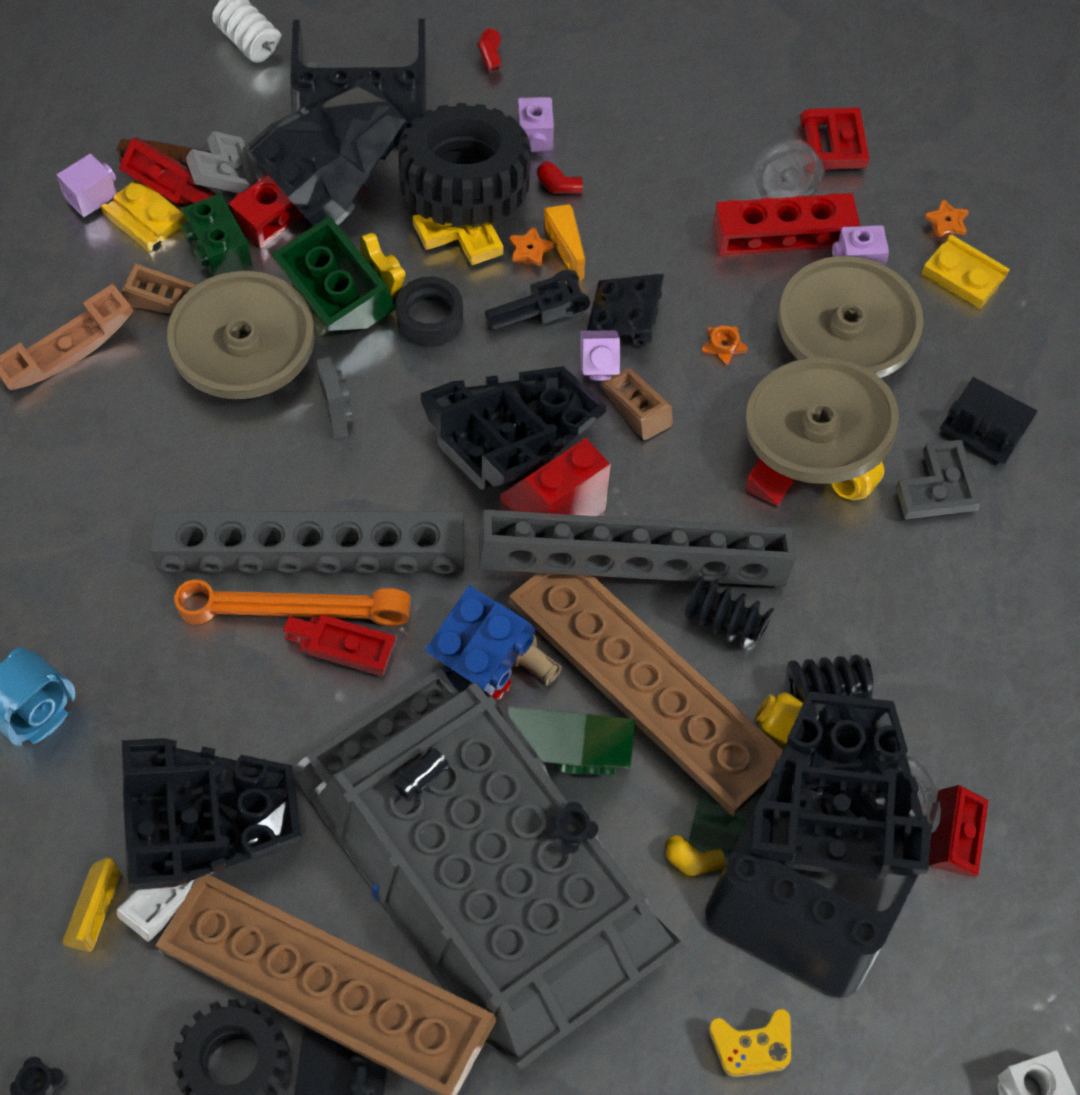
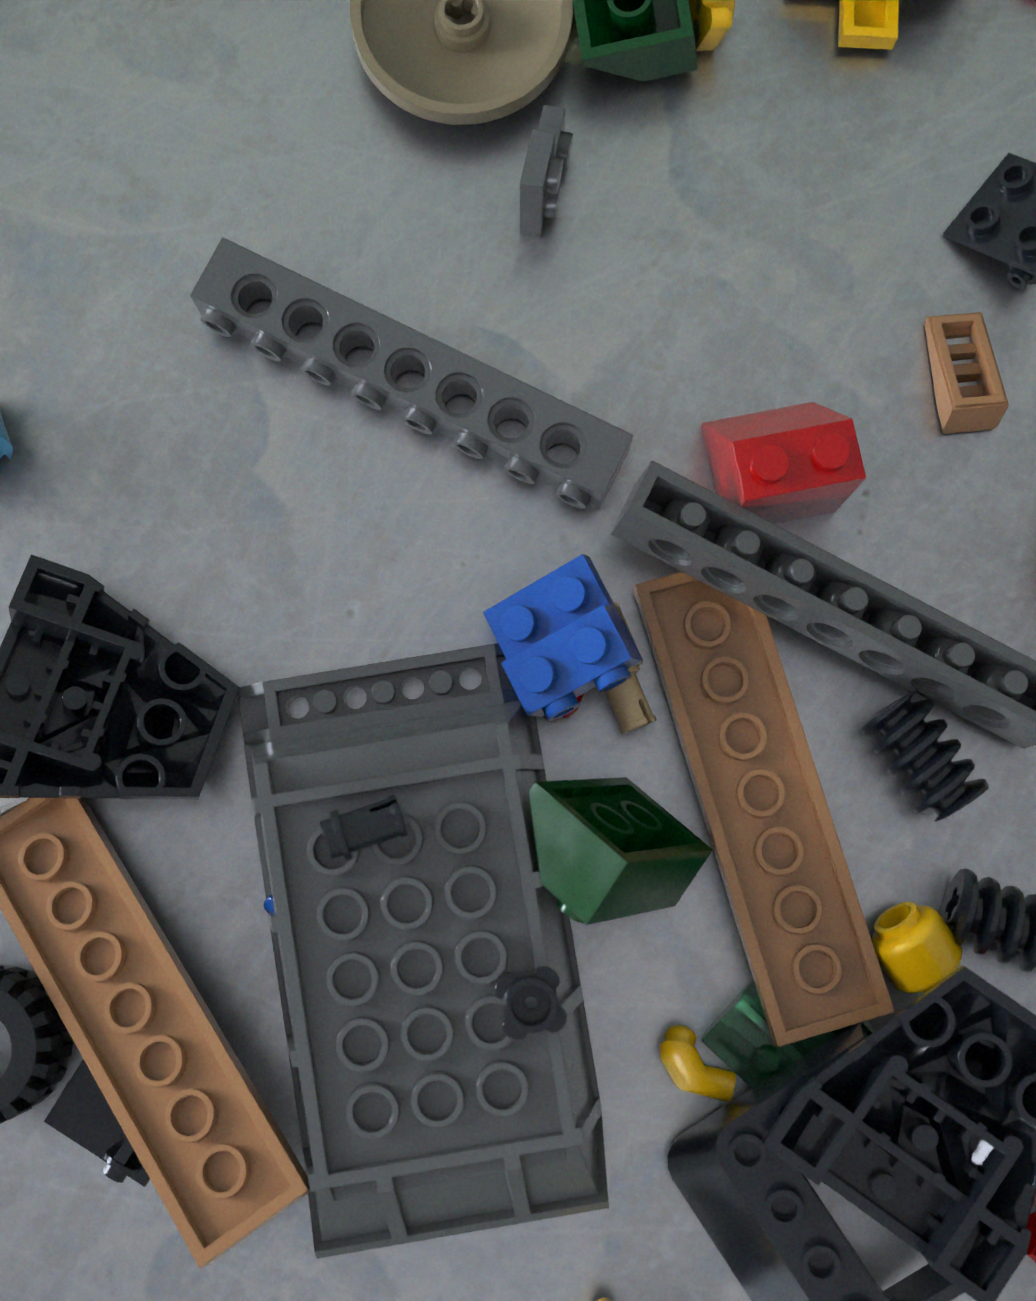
camera: 30 degrees right, 20 degrees up
orange piece [174,579,411,627] -> none
red hinge [283,614,396,677] -> none
black tyre [396,276,463,347] -> none
black wedge [421,366,606,490] -> none
black connector [485,270,591,329] -> none
orange plate [509,228,554,266] -> none
light orange slope [544,204,585,281] -> none
lavender brick [580,330,620,380] -> none

